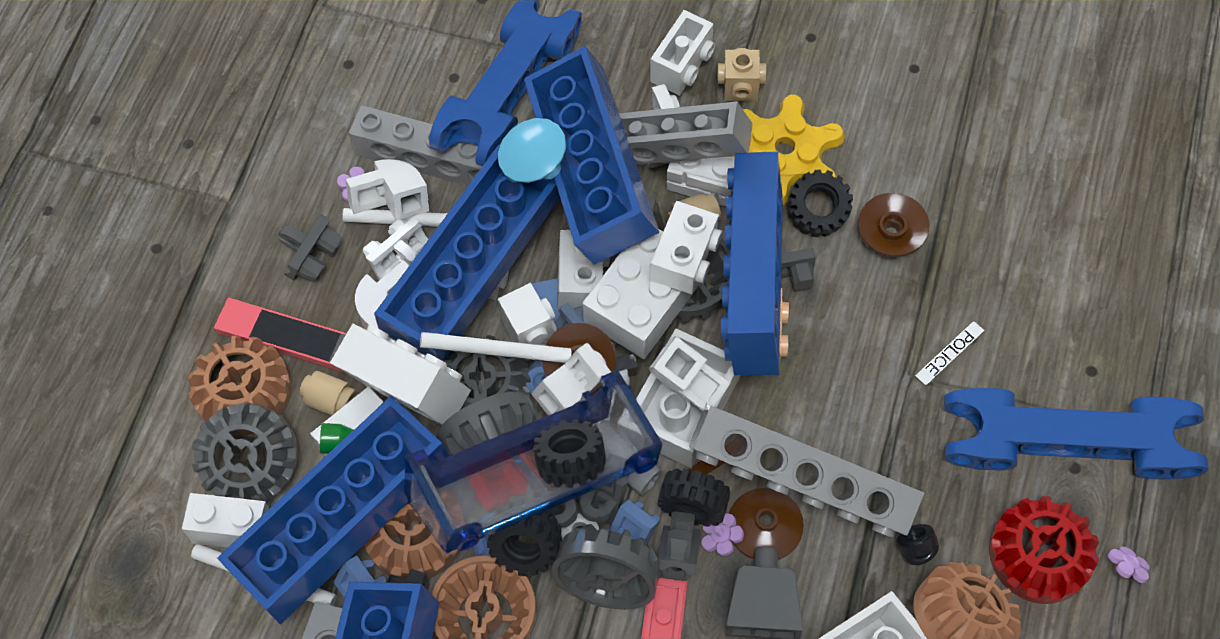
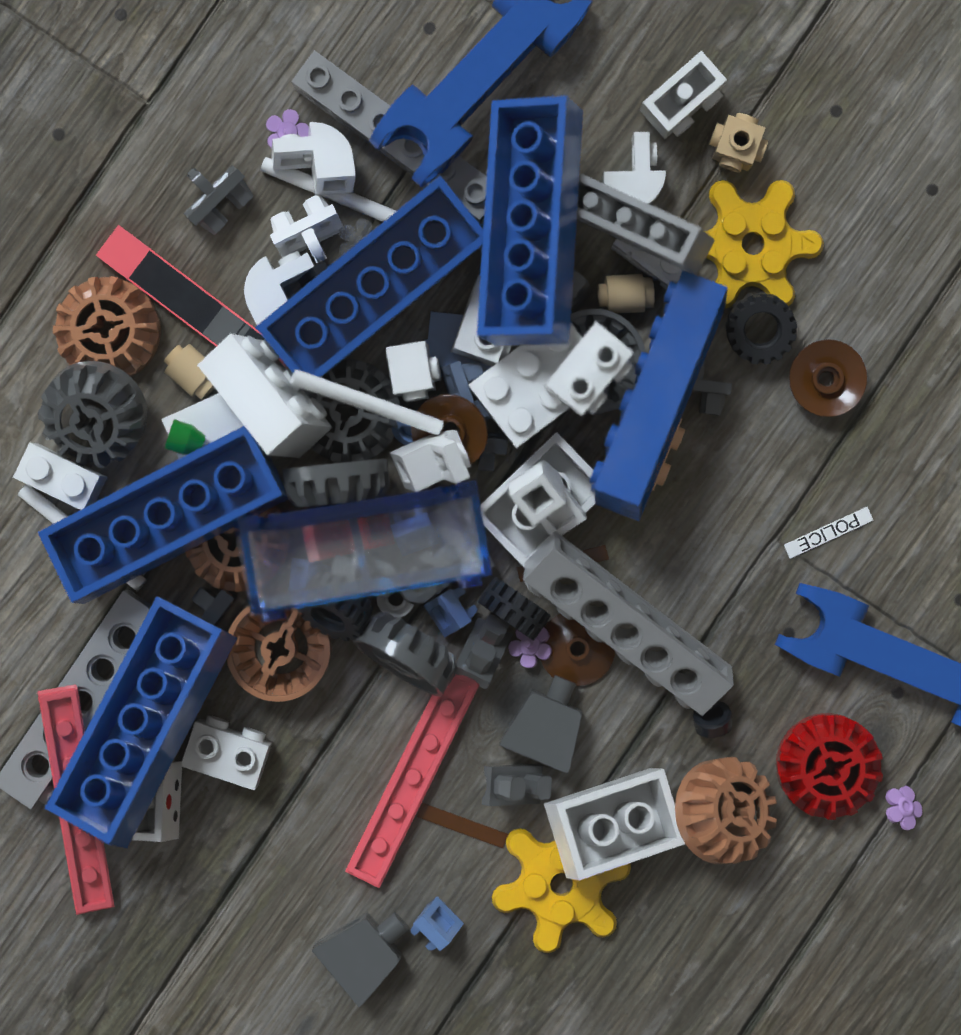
camera: 15 degrees right, 25 degrees up
medium blue tile [333,556,386,598] -> none
medium azure dish [498,118,566,183] -> none
black tyre [533,419,606,488] -> none

